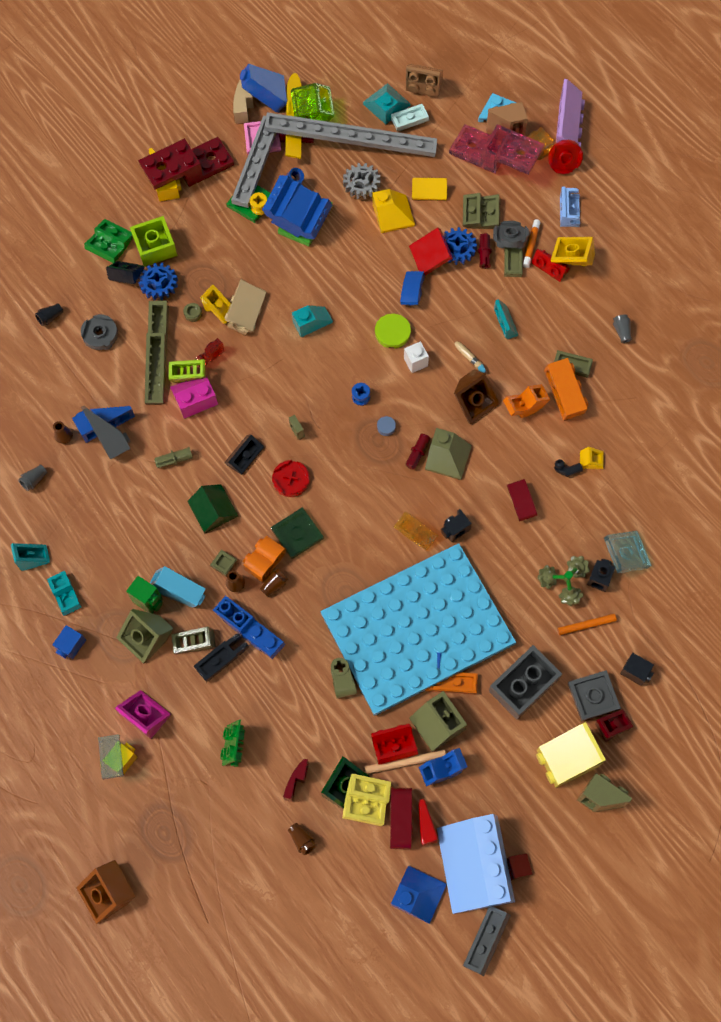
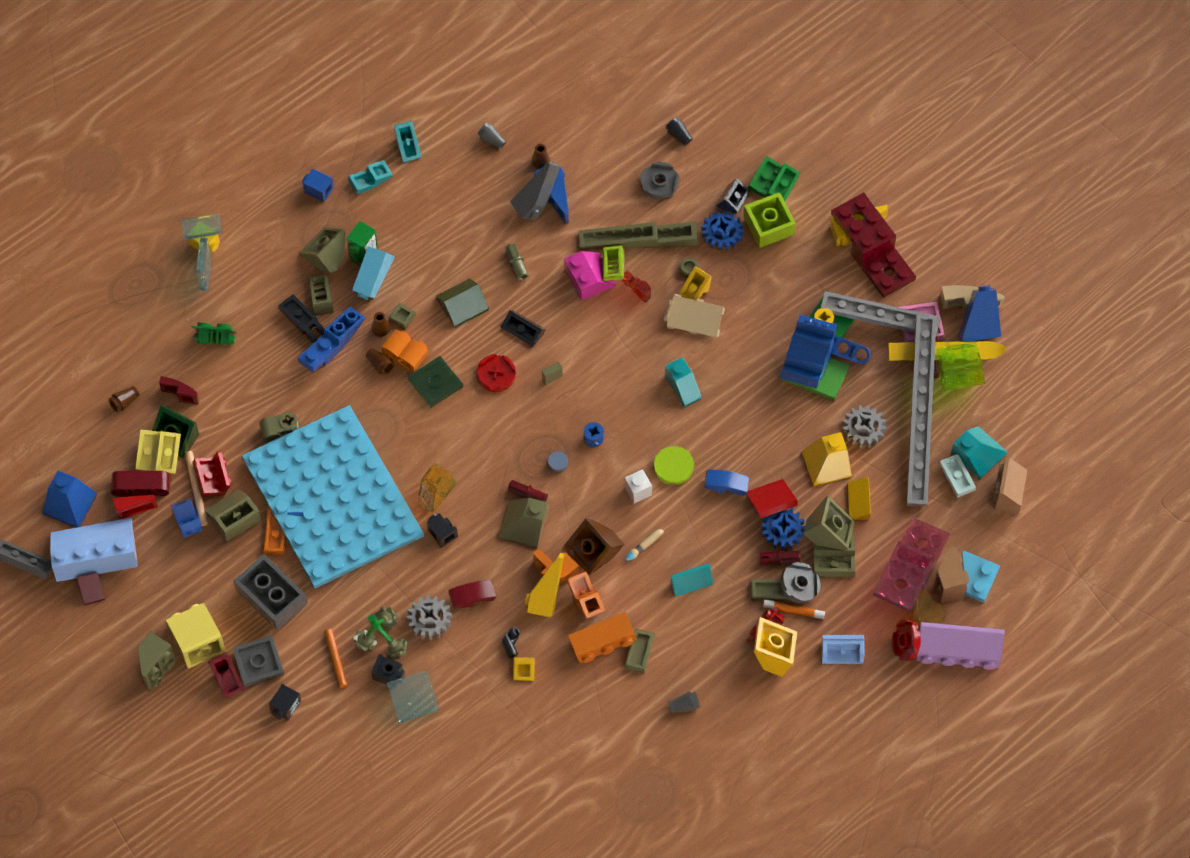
camera: 85 degrees right, 5 degrees down
dark orange slope [76,860,136,924] -> none
dark pink slope [115,690,171,739] -> none
none -> clear light blue tile [196,238,212,291]
none -> light grey gear [407,595,452,640]
none -> yellow slope [525,553,564,617]
none -> orange brick [533,549,579,586]
none -> olive slope [803,496,855,550]

